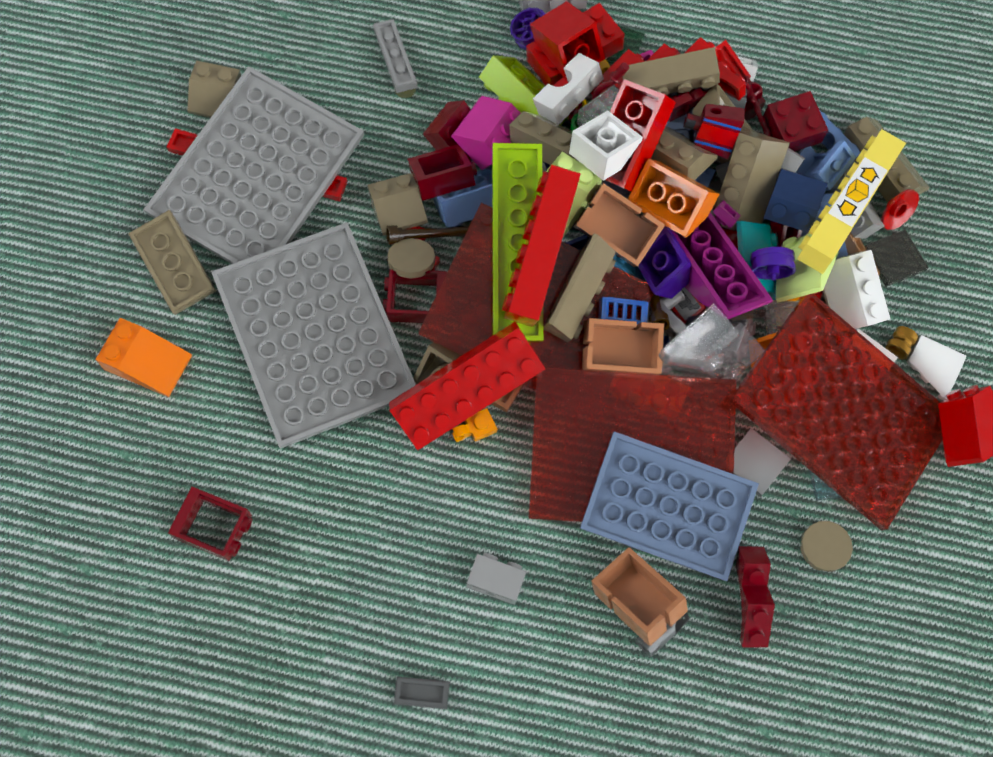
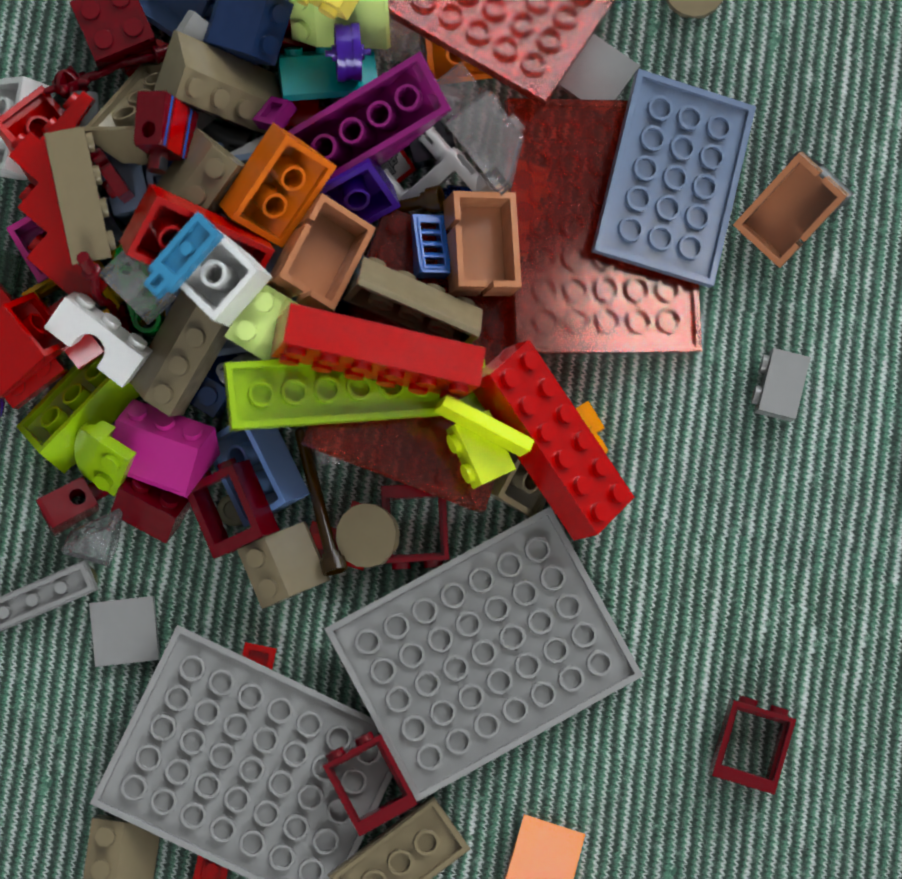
camera: 90 degrees left, 15 degrees up
dark red arch [735,546,775,648] -> none
none -> dark red torso [36,477,110,536]
none -> clear slope [61,508,123,566]
none -> lime slope [74,421,136,497]
none -> light grey tile [89,596,161,667]
none -> dark azure hinge [143,212,225,299]
none -> dark red window [322,731,418,836]
none -> neon yellow tile [433,395,535,457]
none -> neon yellow brick [446,409,516,489]

